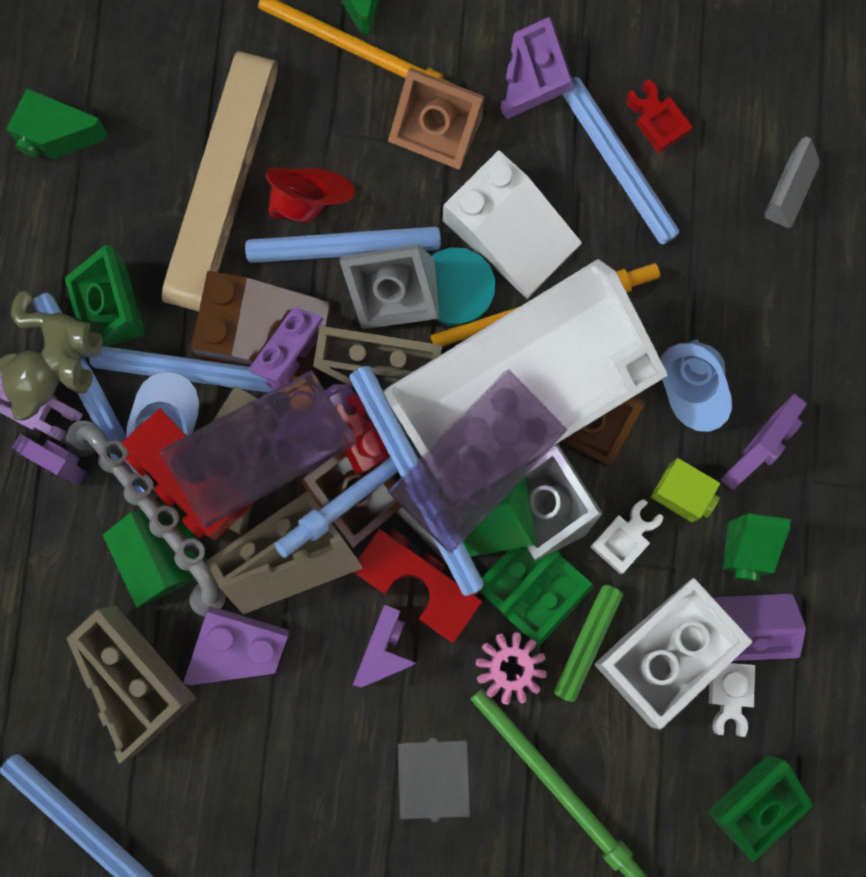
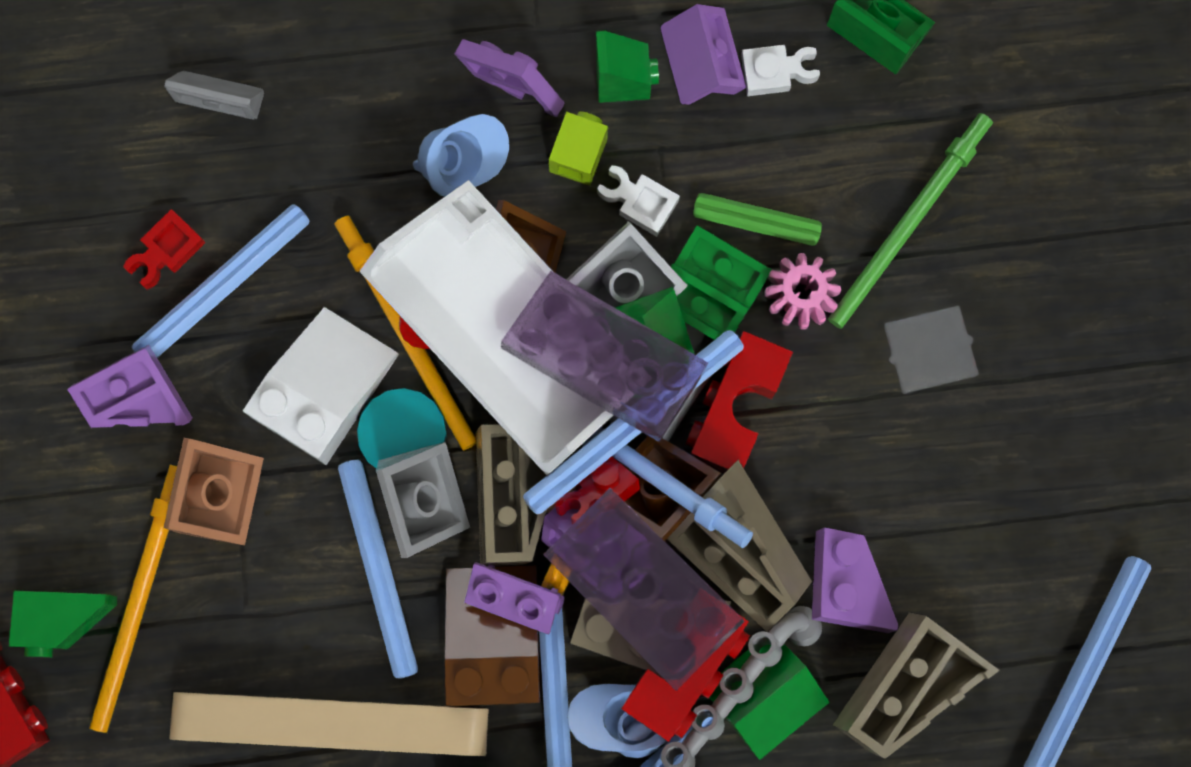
camera: 100 degrees left, 0 degrees up
red piece [265,167,355,223] -> none
medium lavender slope [353,605,416,688] -> none
white slope [594,578,753,730] -> none

